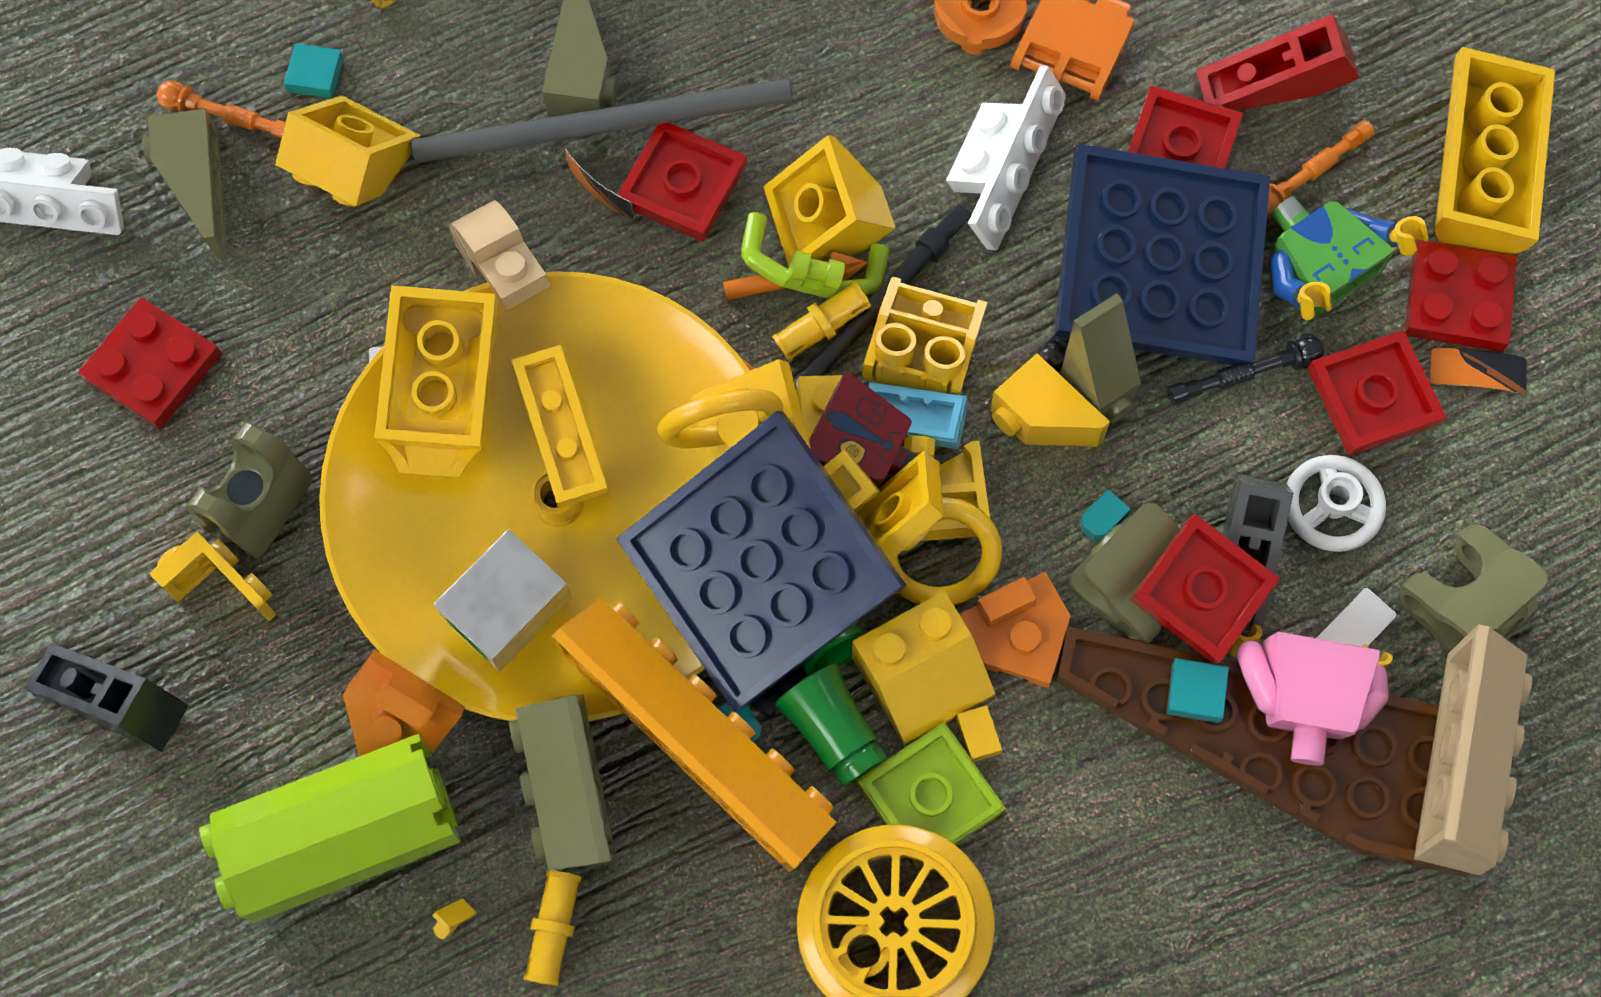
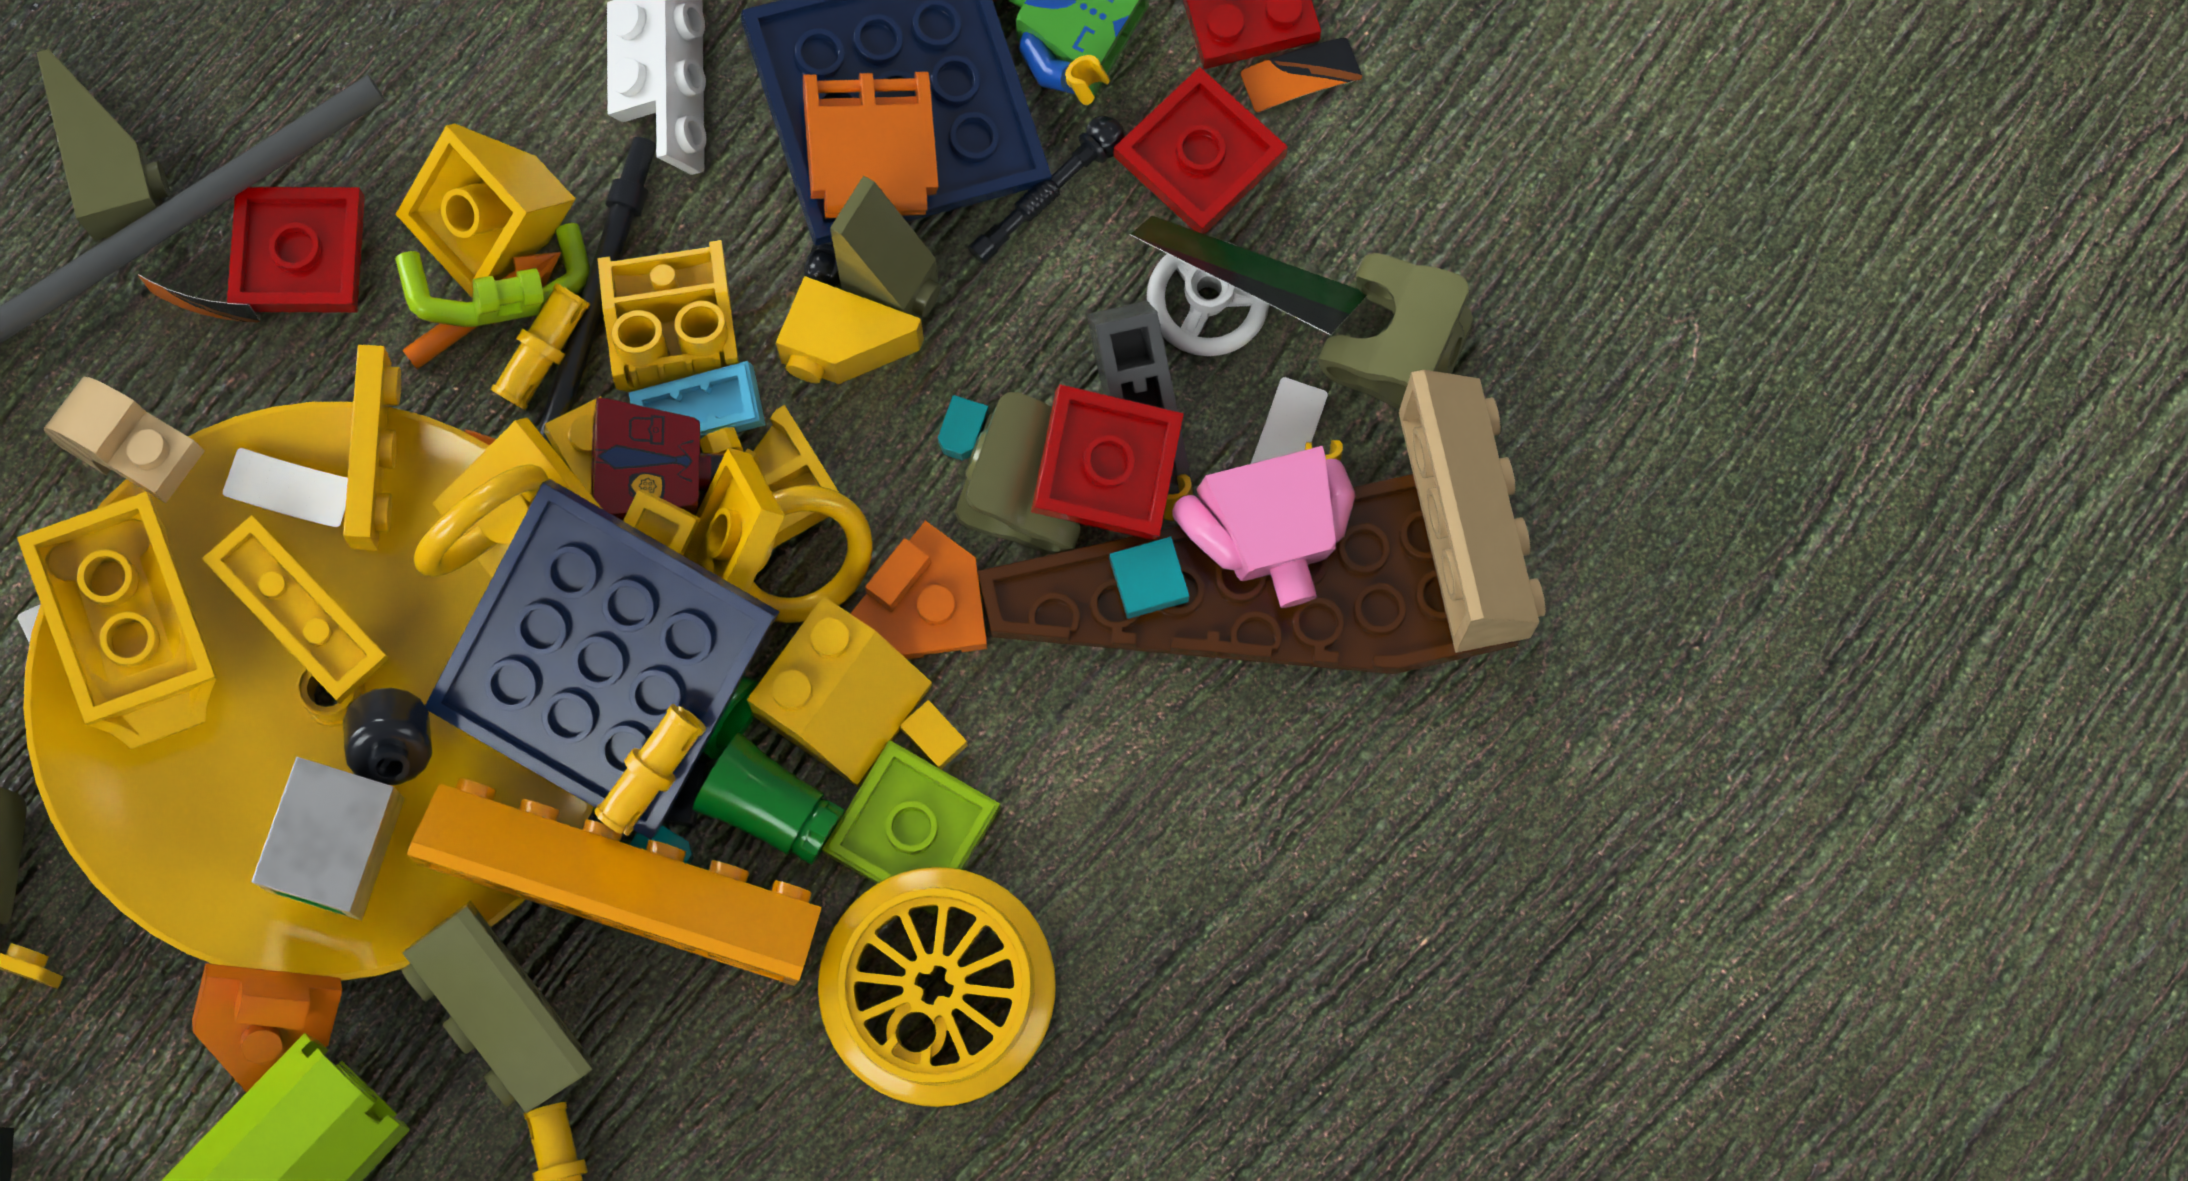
camera: 30 degrees left, 5 degrees up
none -> white sticker [223,448,348,527]
none -> yellow plate [343,345,401,550]
none -> black head [343,687,432,785]
none -> yellow pin [594,704,706,836]
none -> orange plate [803,72,939,218]
none -> dark green sticker [1130,216,1367,335]

